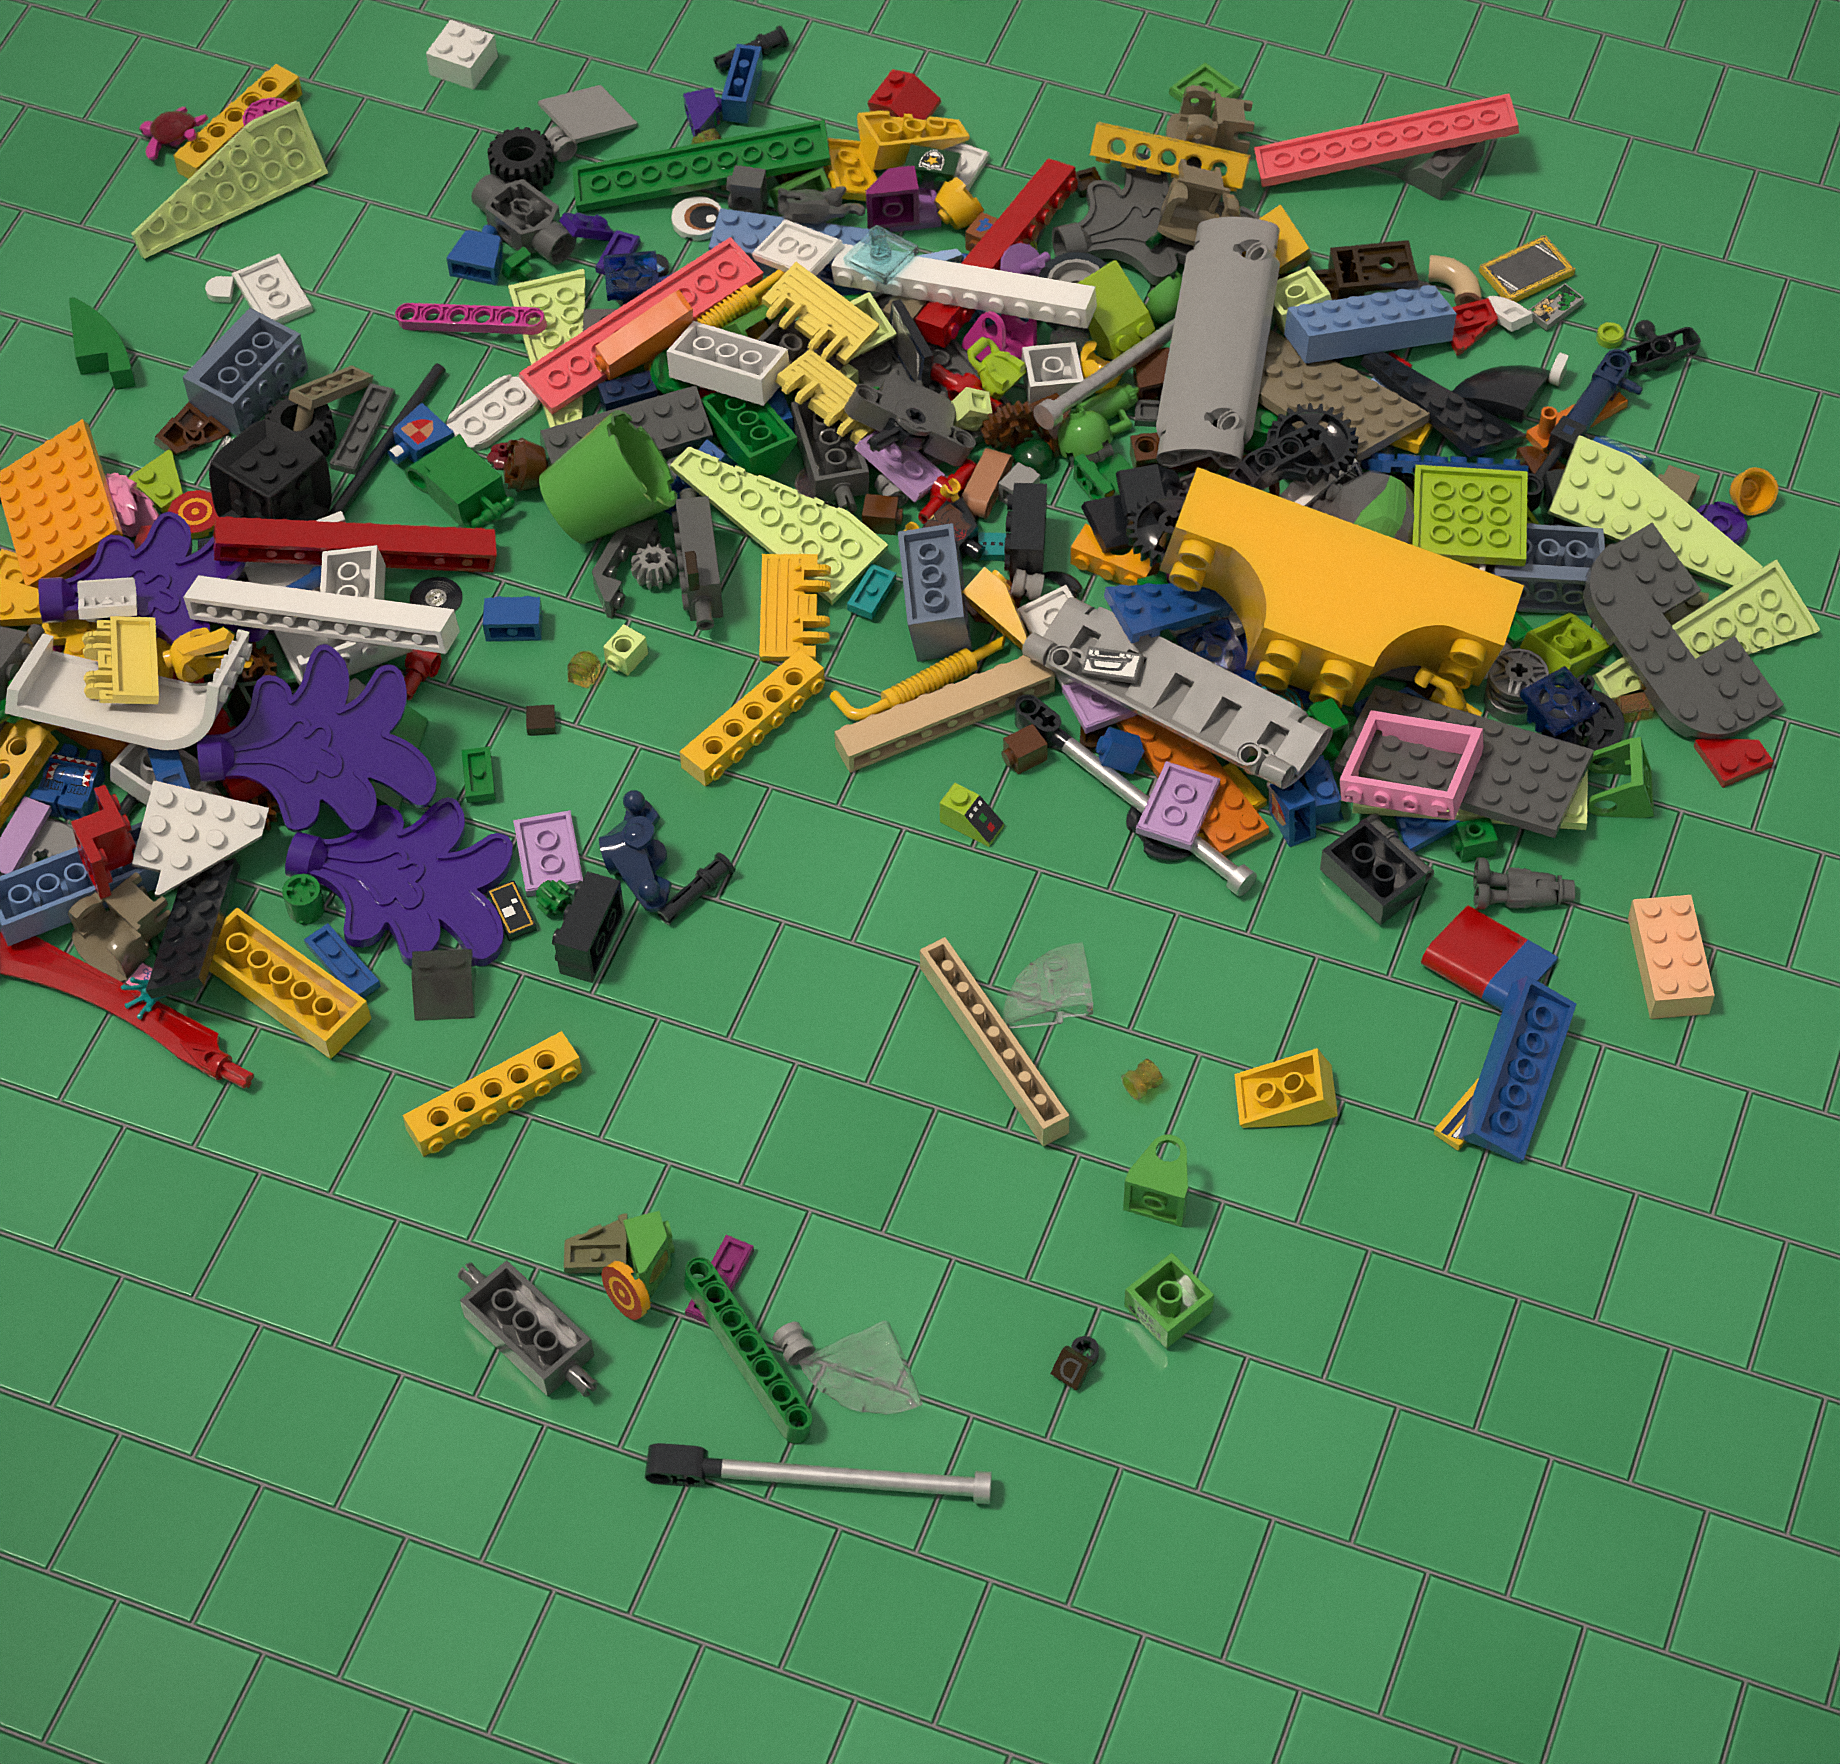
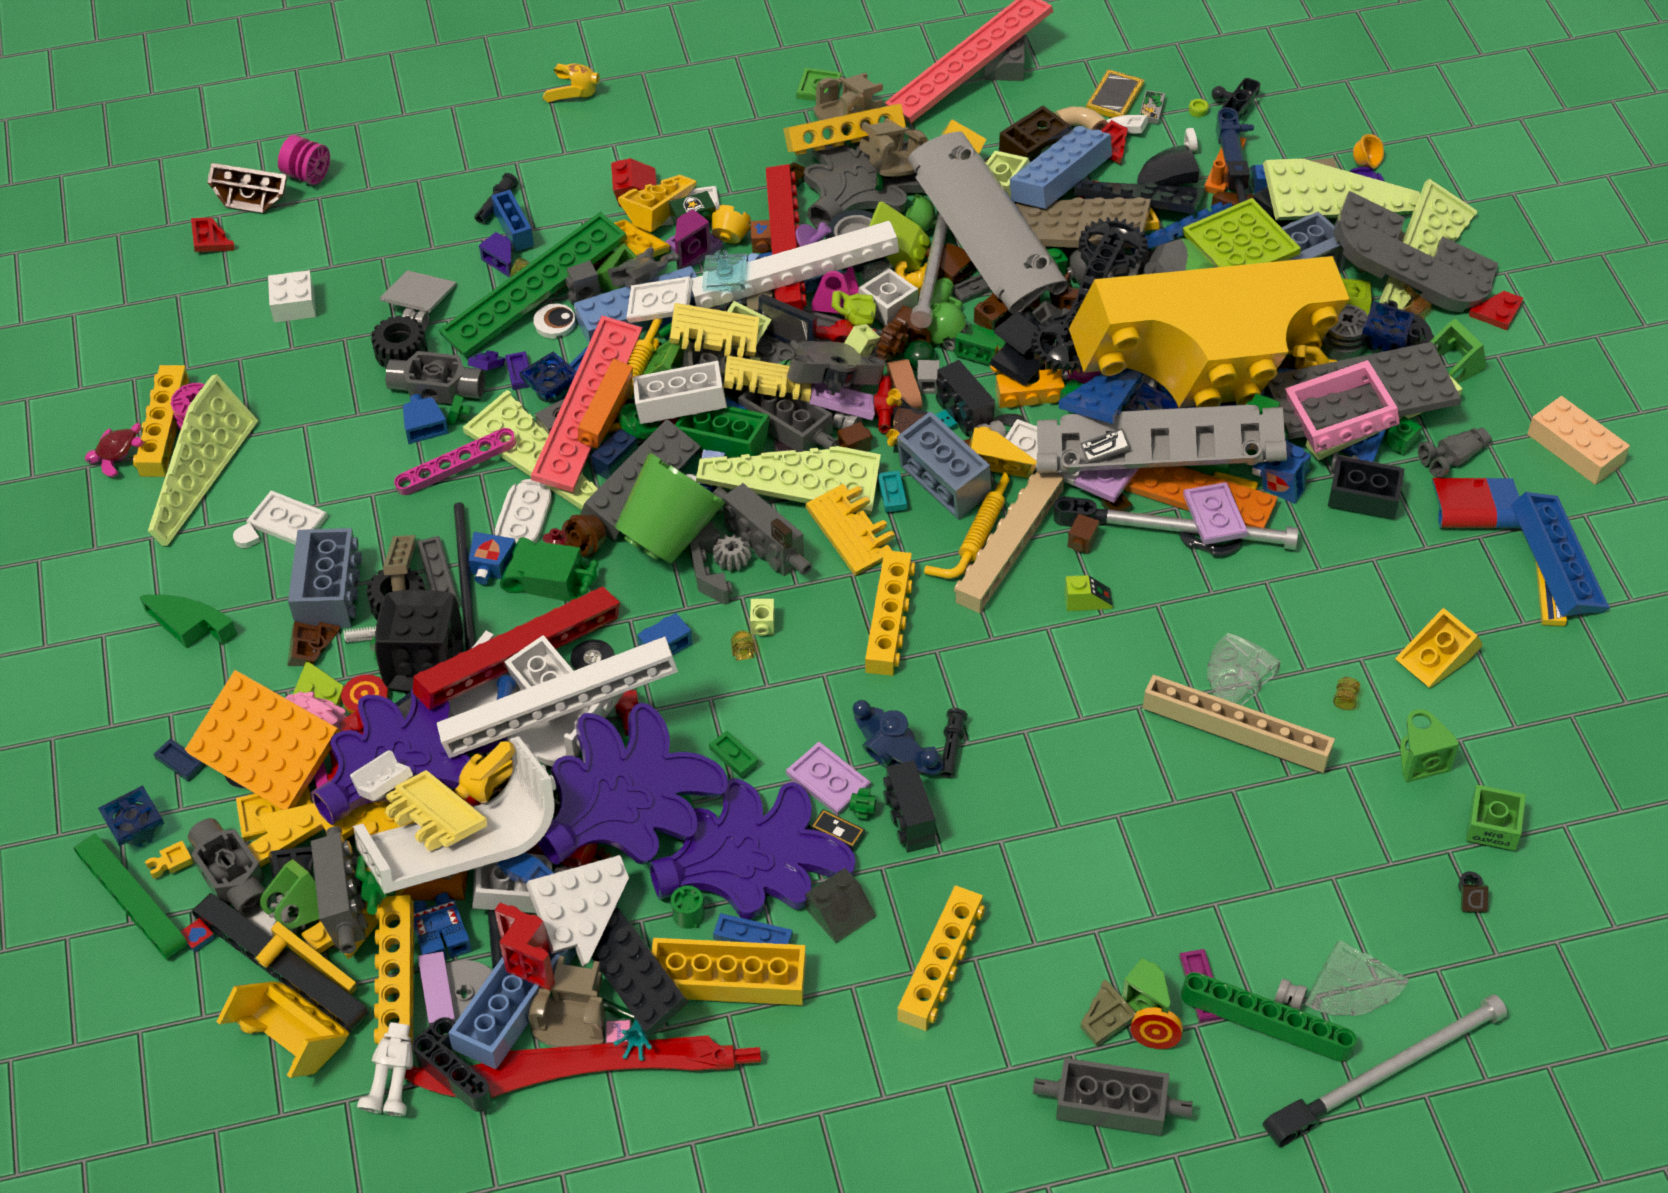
camera: 35 degrees left, 5 degrees down
dark brown tile [526,704,556,736] -> none
blue brick [1096,727,1144,774] -> none

